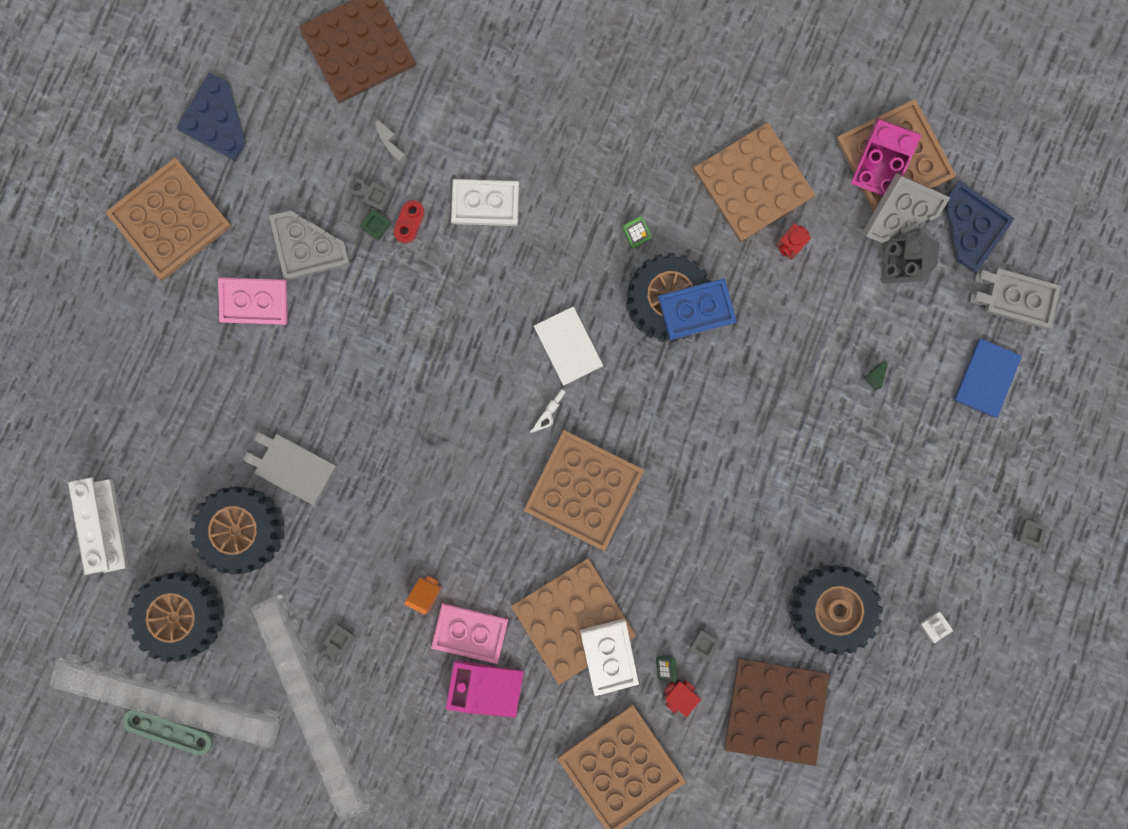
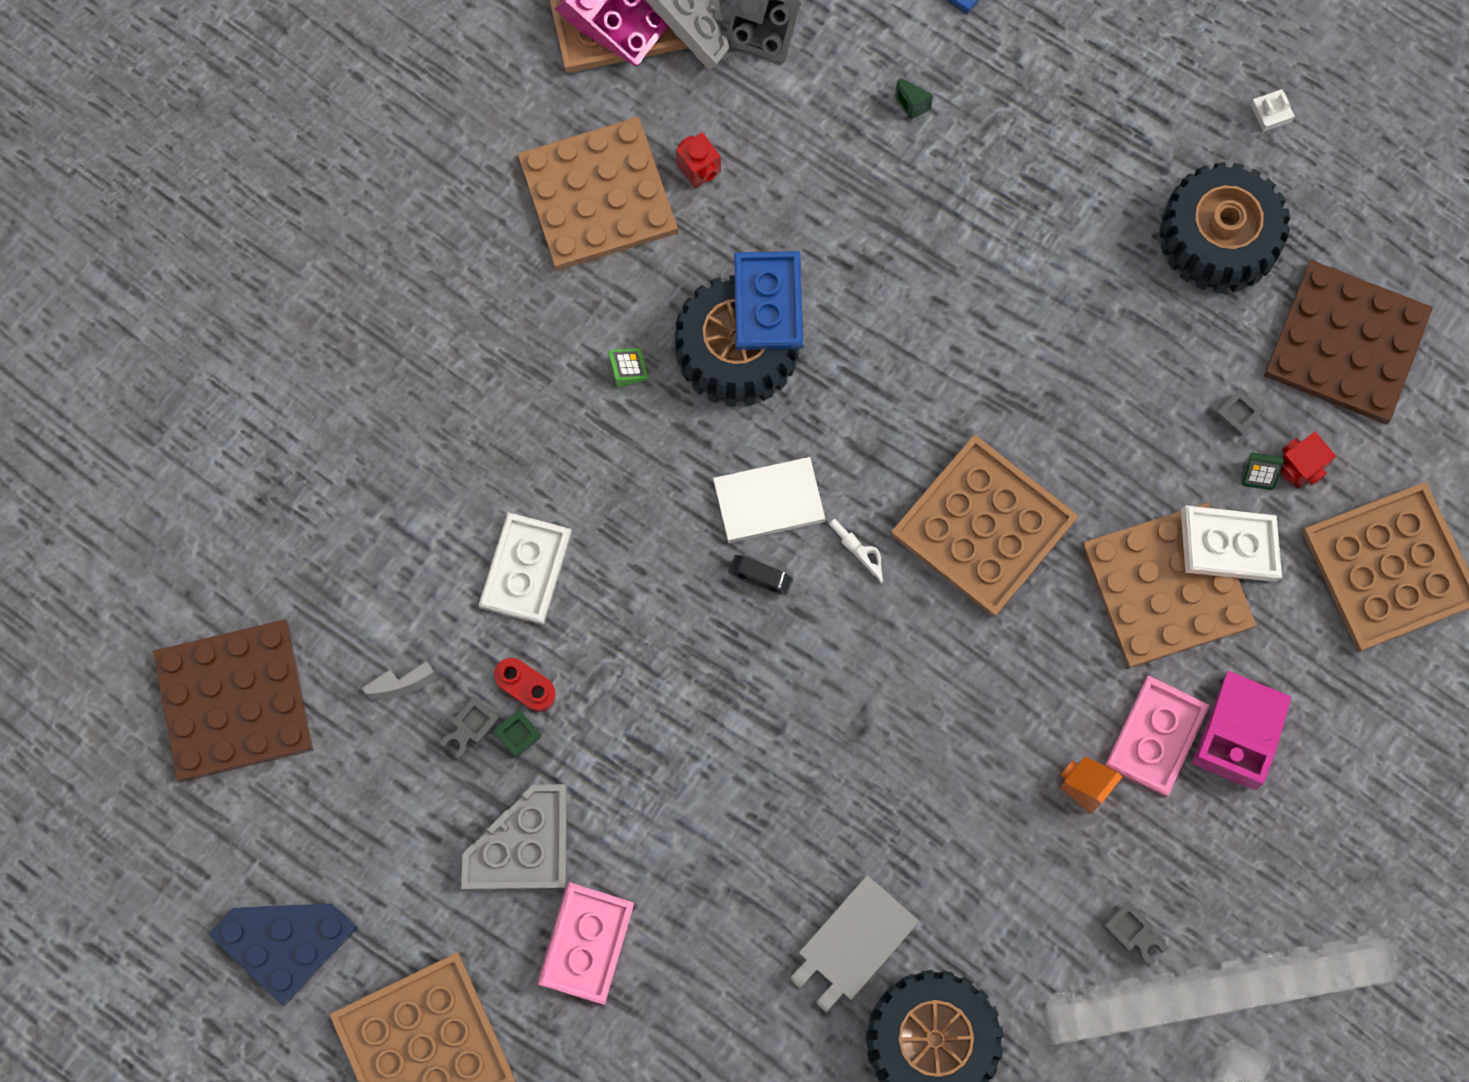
camera: 75 degrees left, 10 degrees down
none -> black beam [728,555,793,595]

